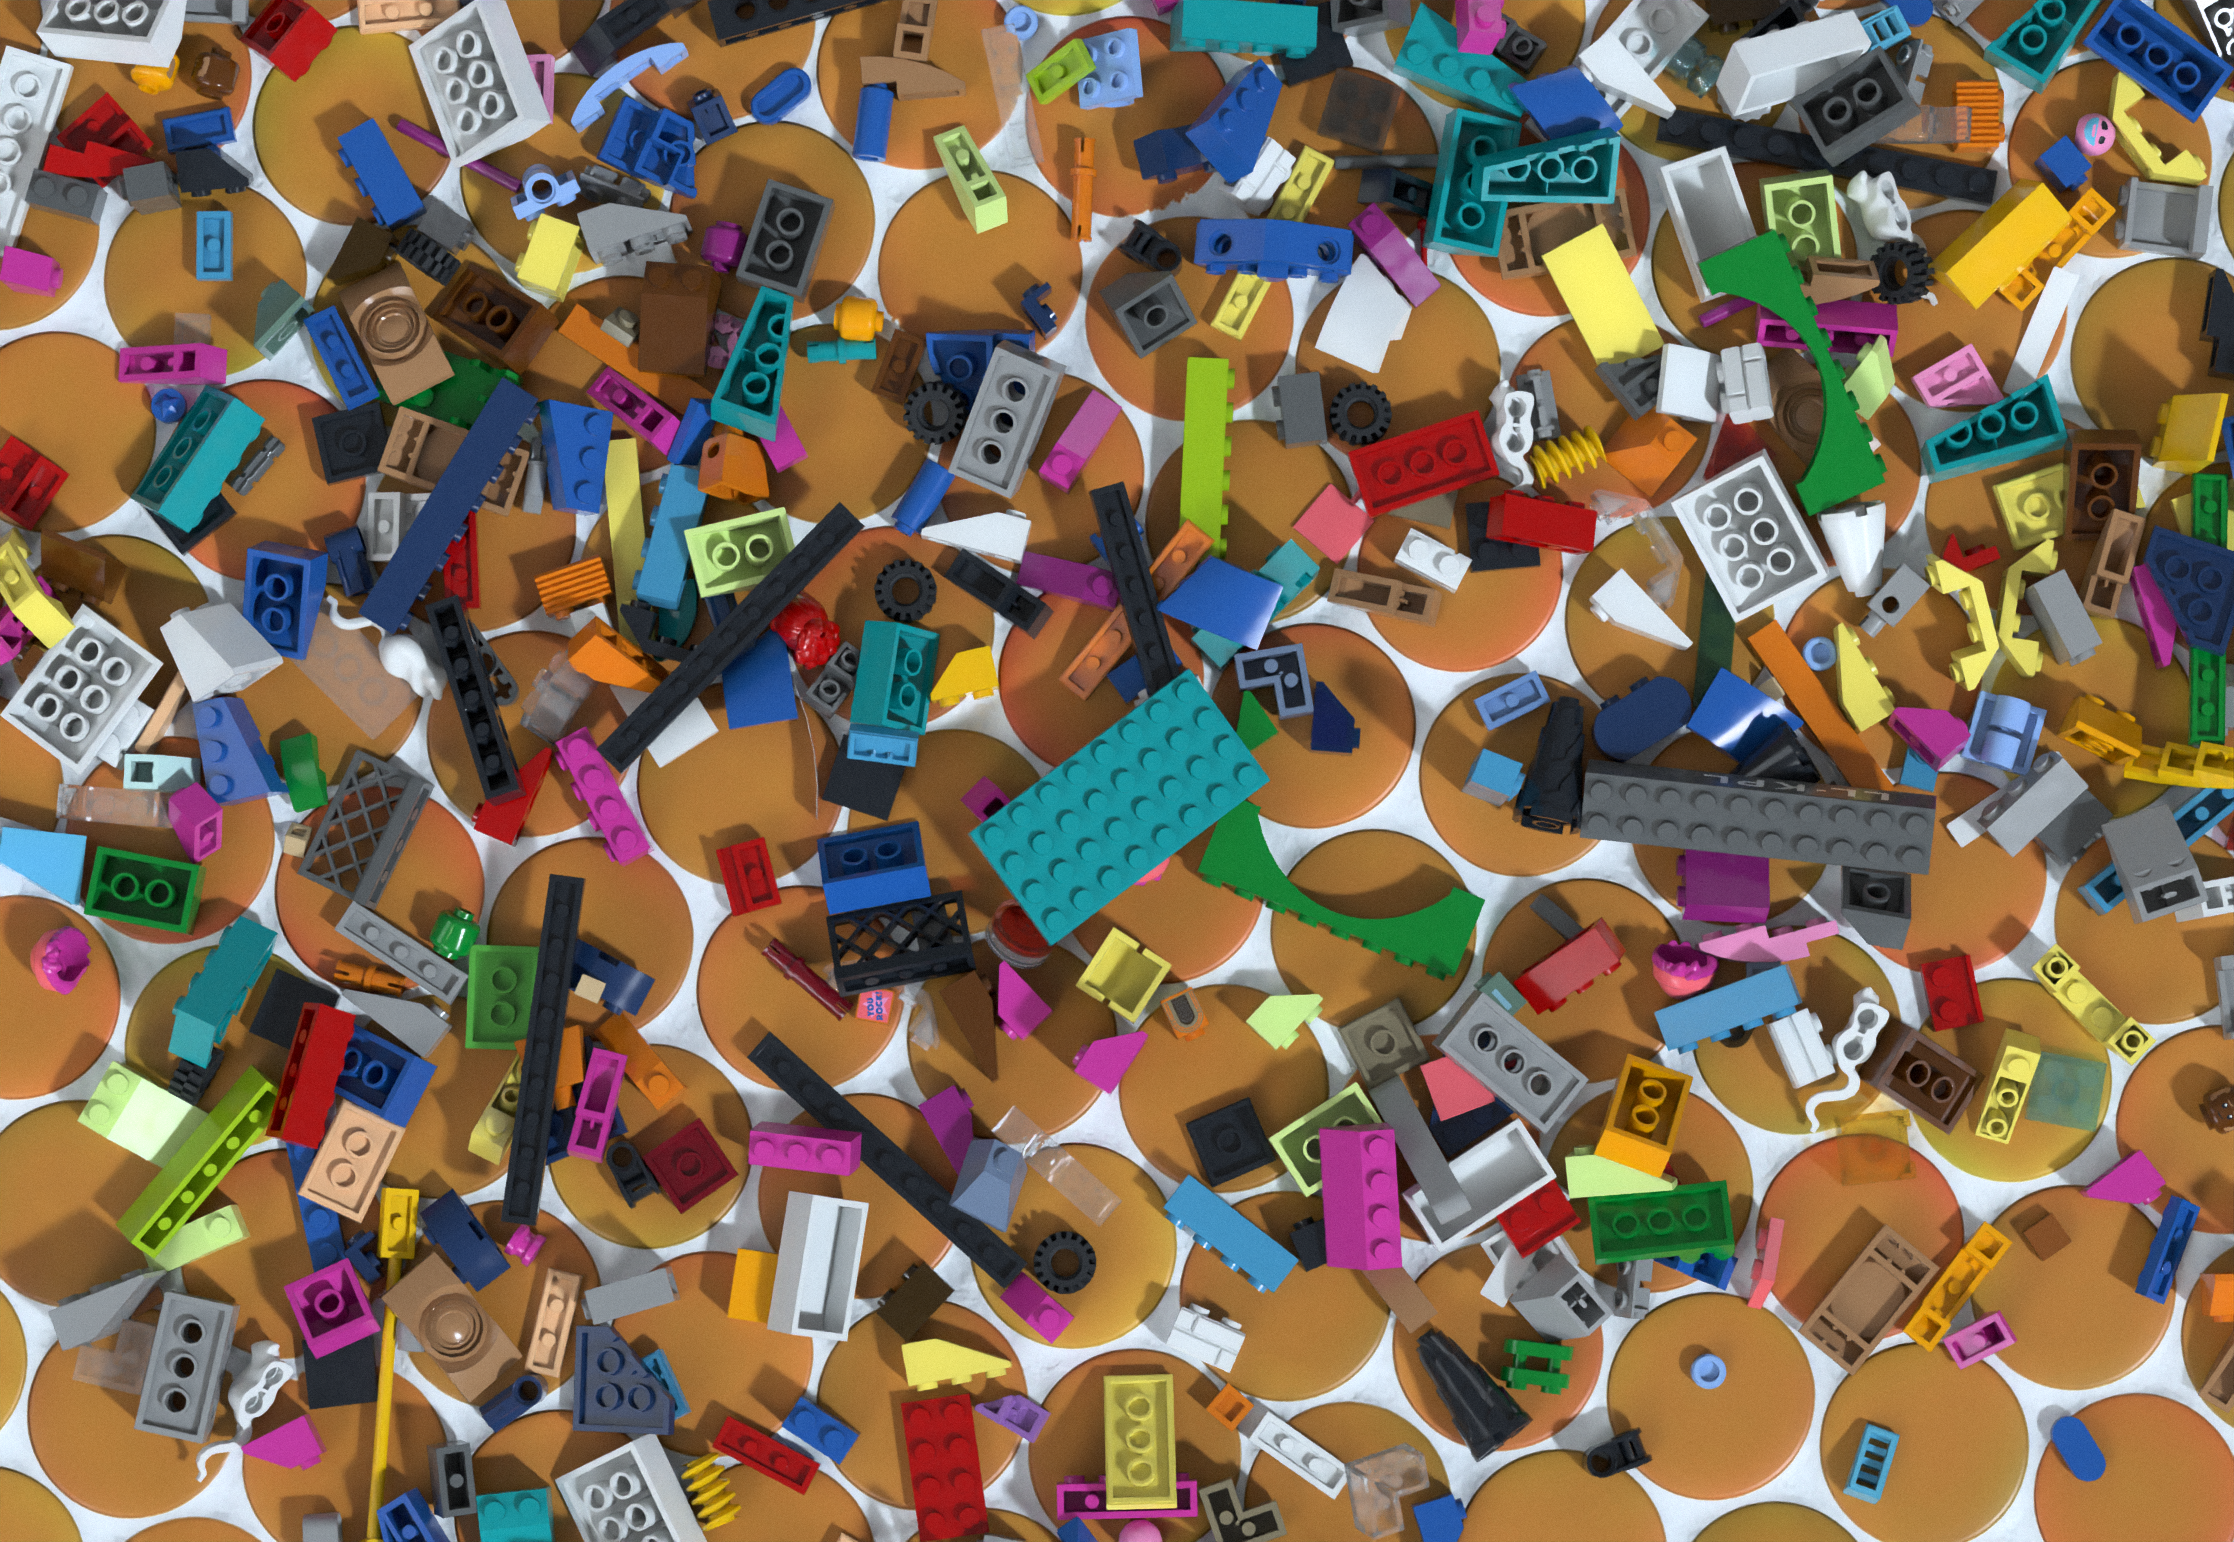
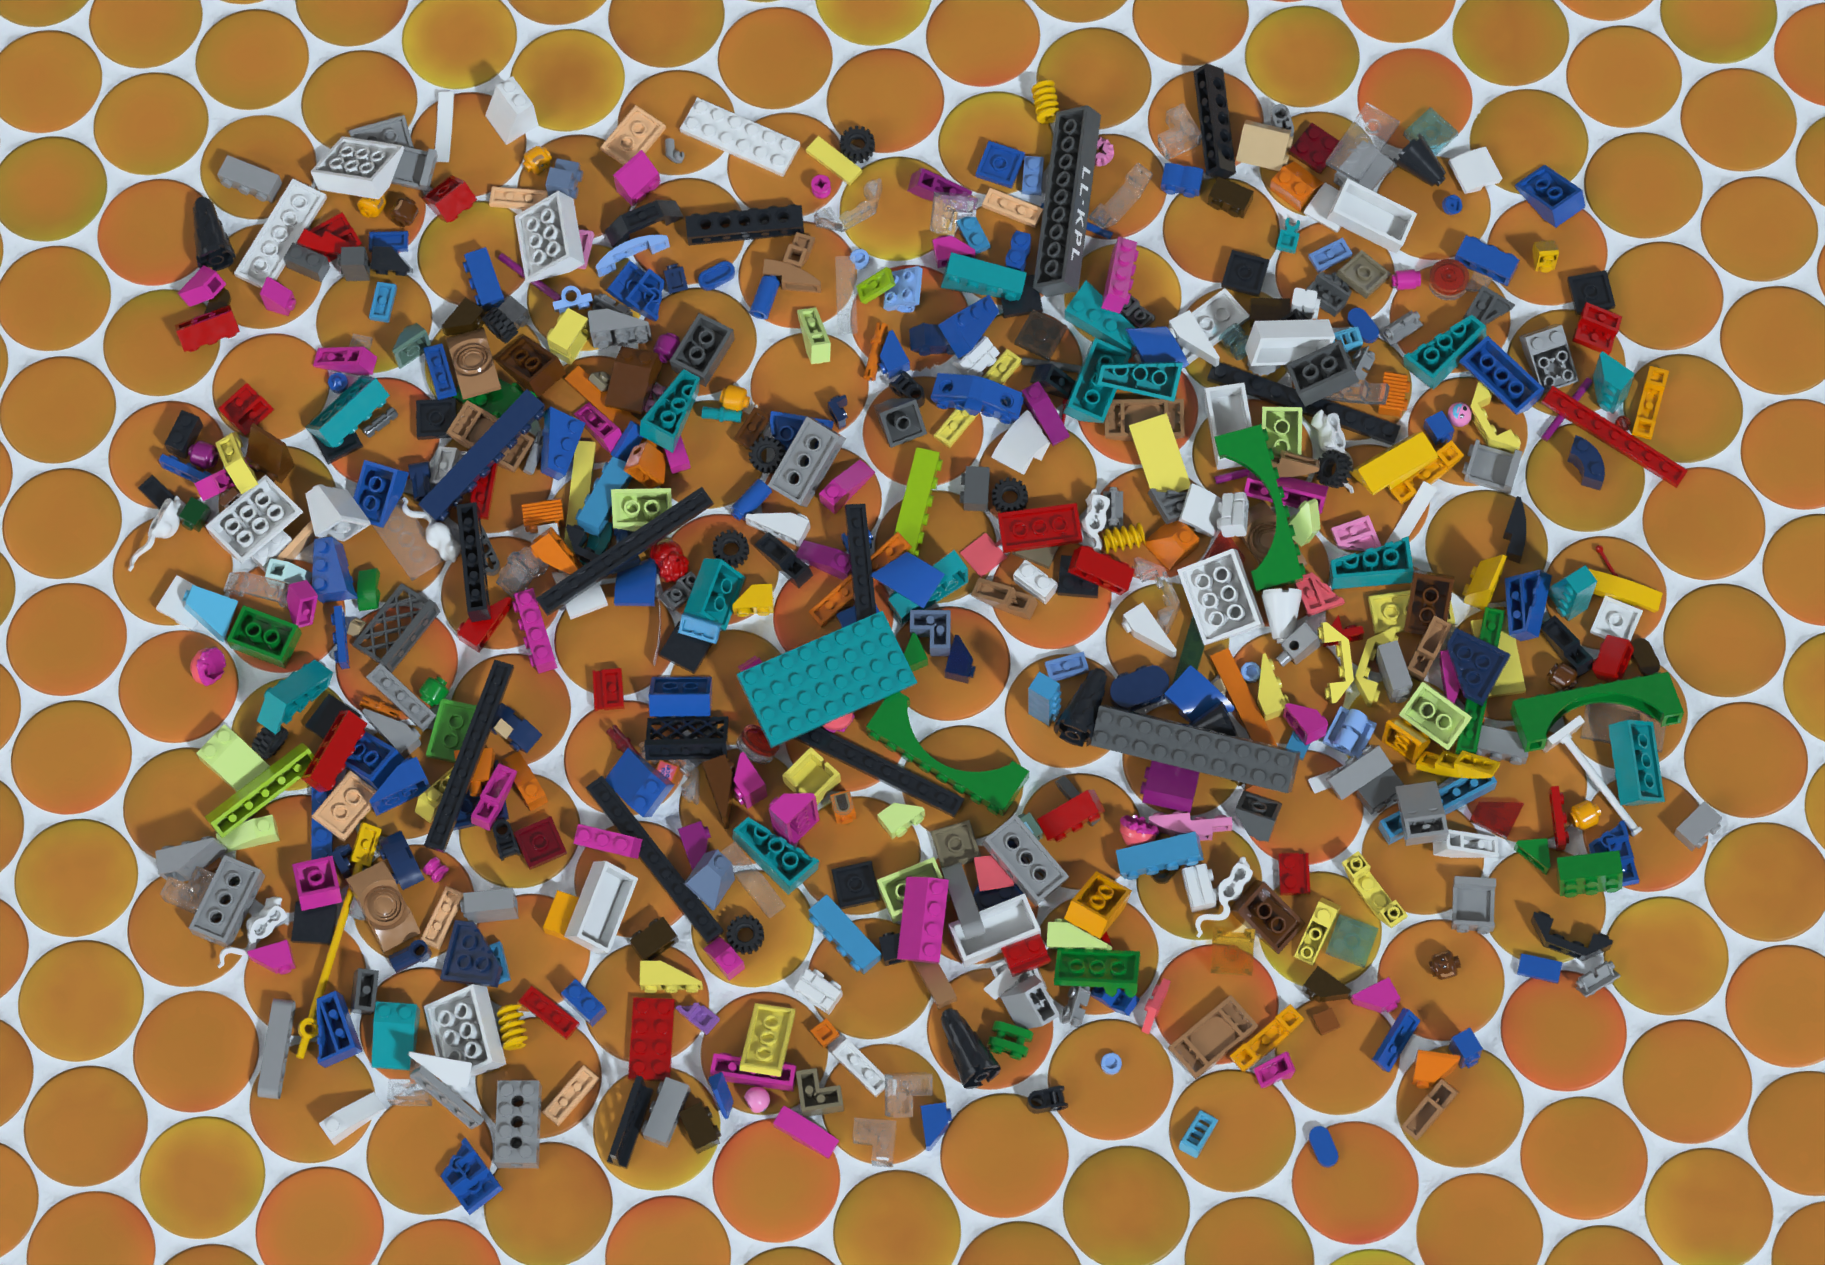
camera: 15 degrees right, 15 degrees down
none -> blue plate [331,605,350,669]
none -> blue slope [369,757,430,816]
none -> blue slope [605,747,675,817]
none -> teal wedge [732,817,819,895]
none -> black plate [793,727,964,818]
none -> blue slope [878,330,910,379]
none -> coral wing [1294,572,1345,617]
none -> dark brown slope [1302,966,1352,1003]
none -> yellowish green slope [1399,682,1473,751]

